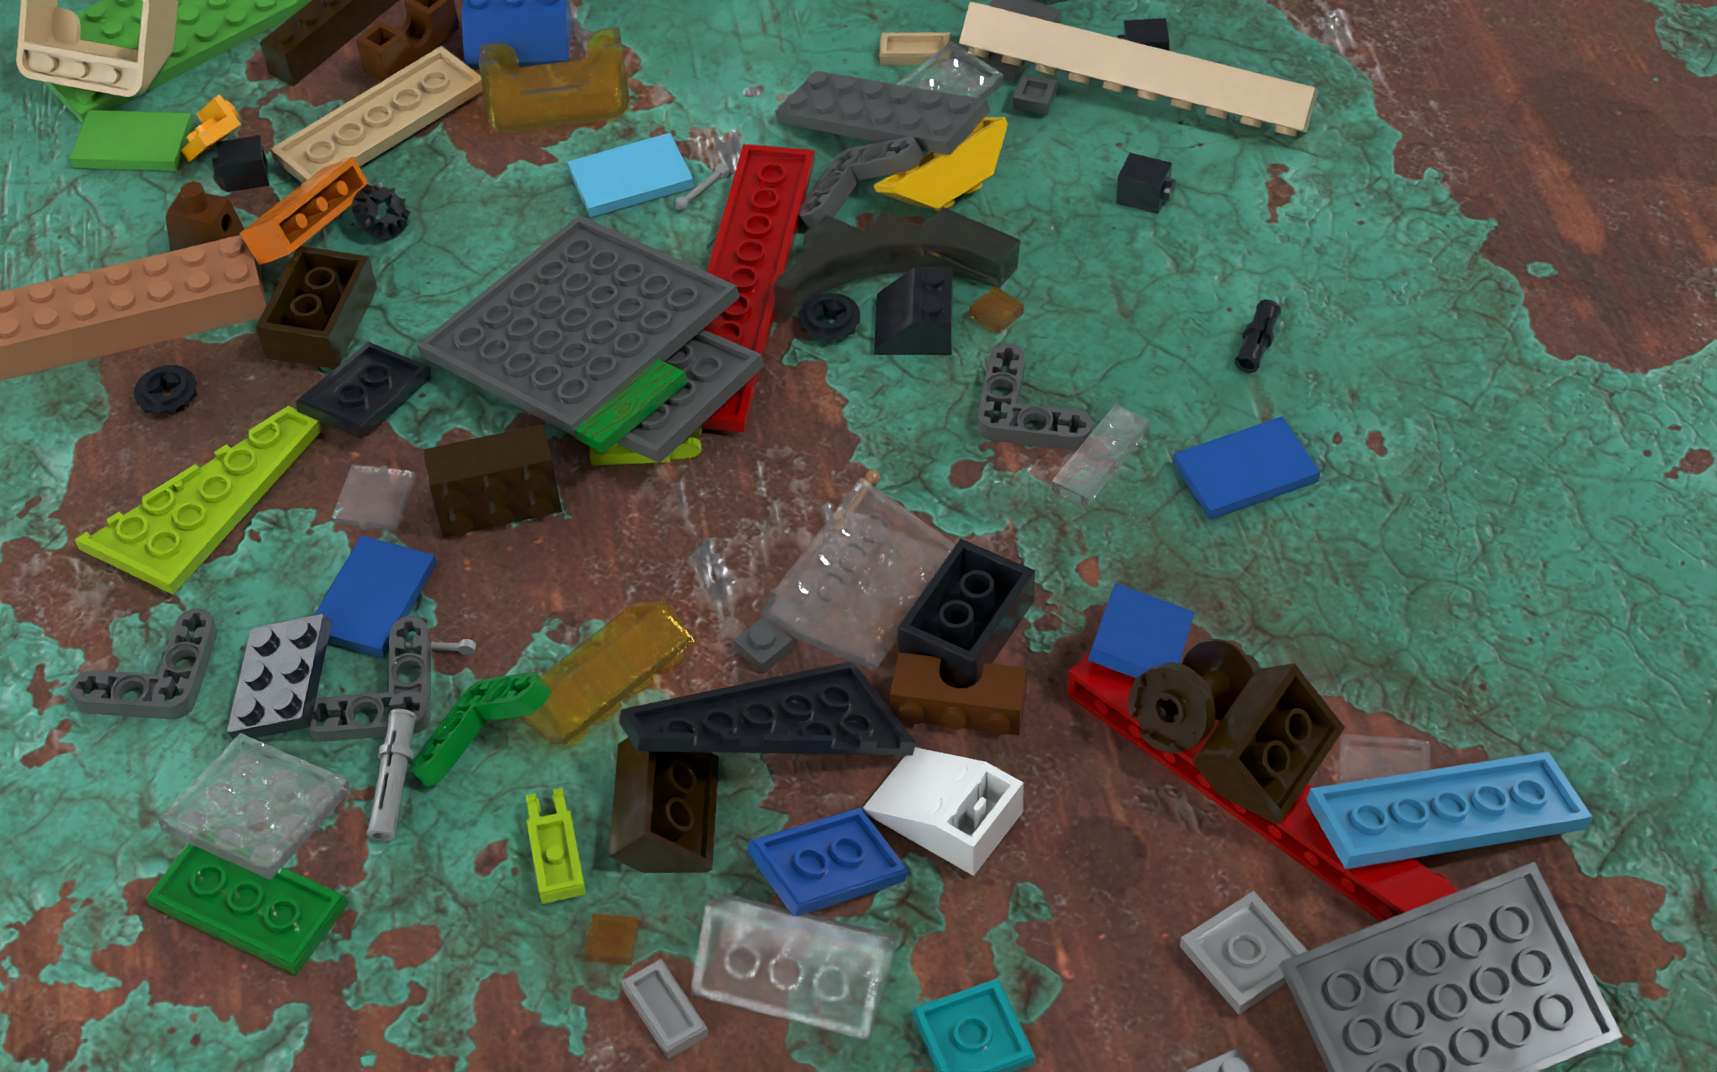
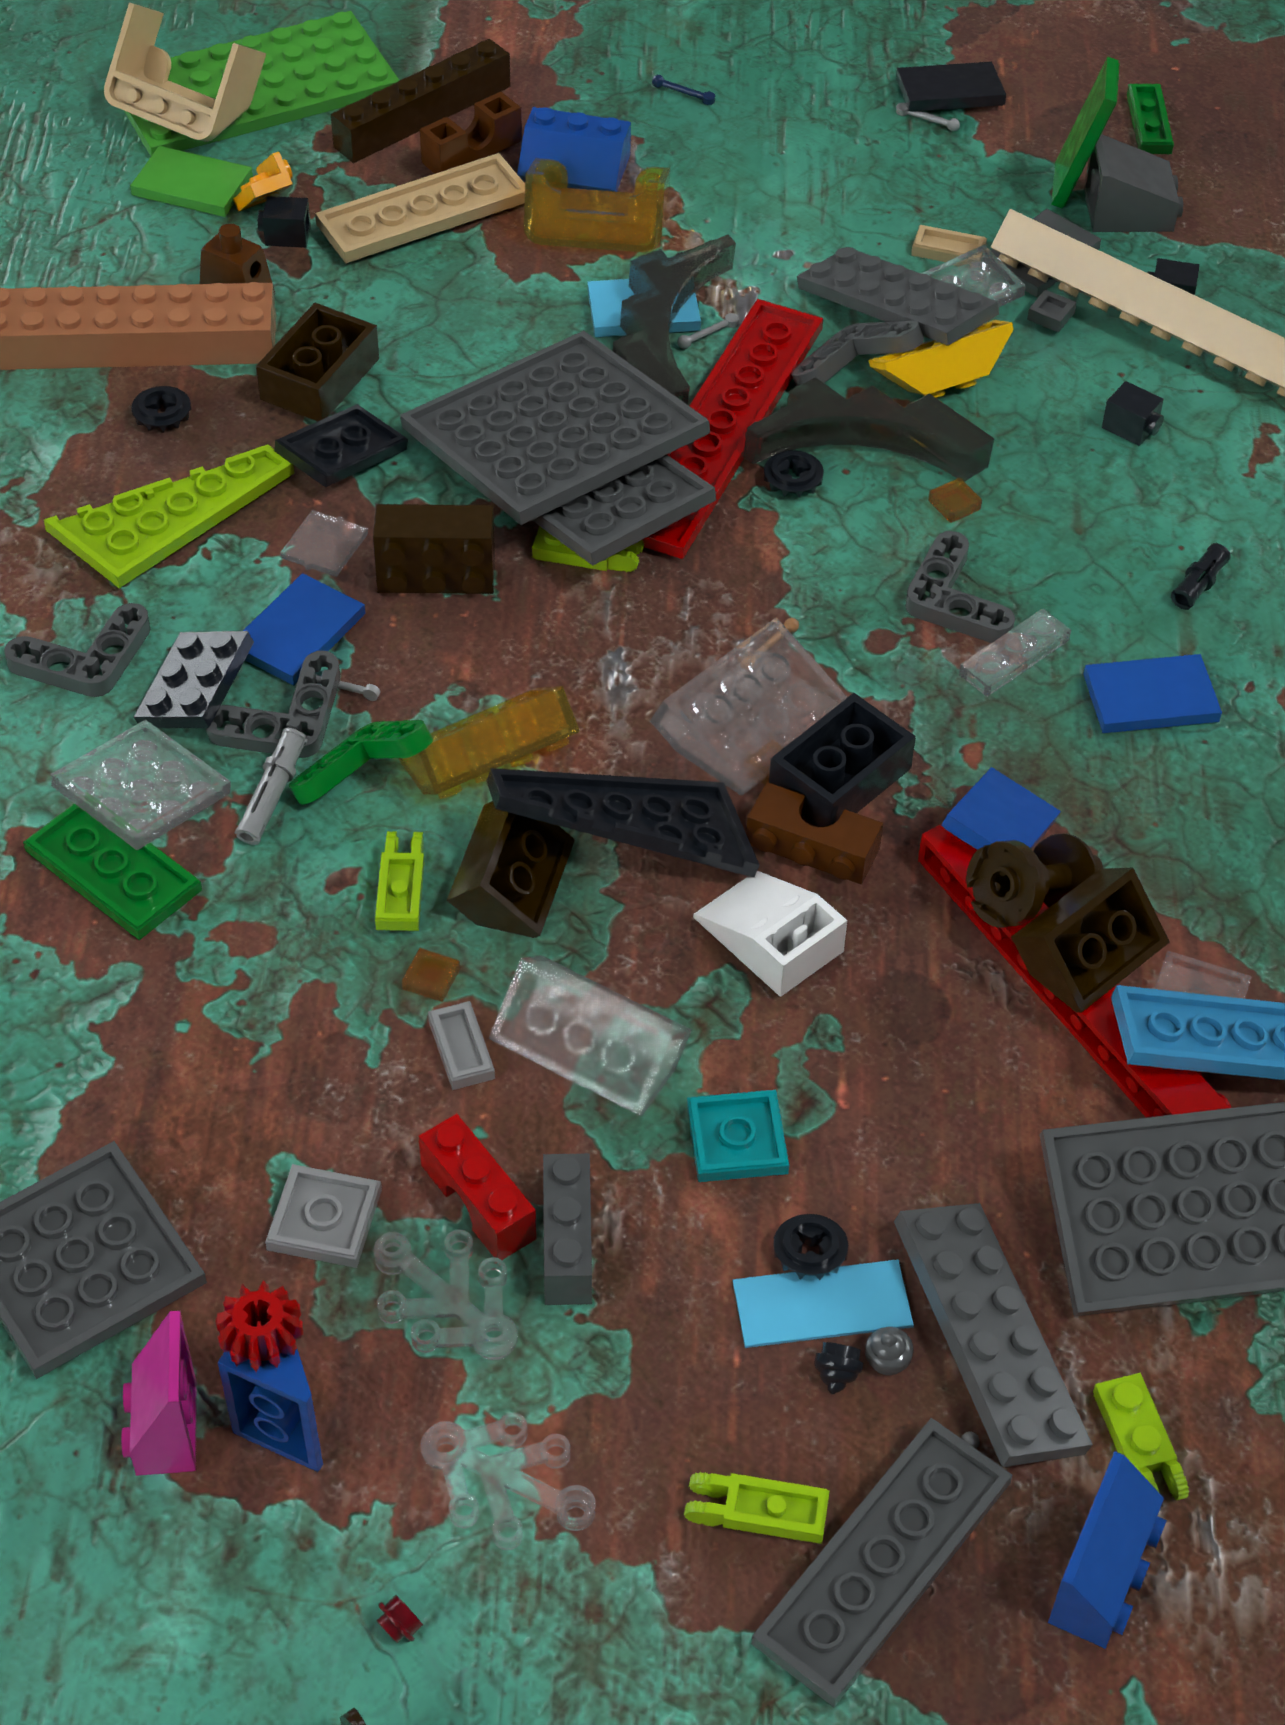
camera: 10 degrees right, 0 degrees up
orange brick [240,156,370,265] -> none
black gear [352,182,411,239] -> none
green tile [575,359,688,454] -> none
dark grey plate [733,616,794,674] -> none
blue tile [747,808,909,917] -> none
black slope [874,267,953,355] -> none
light grey plate [1180,891,1308,1015] -> none
none -> clear smoke arch [612,234,736,405]

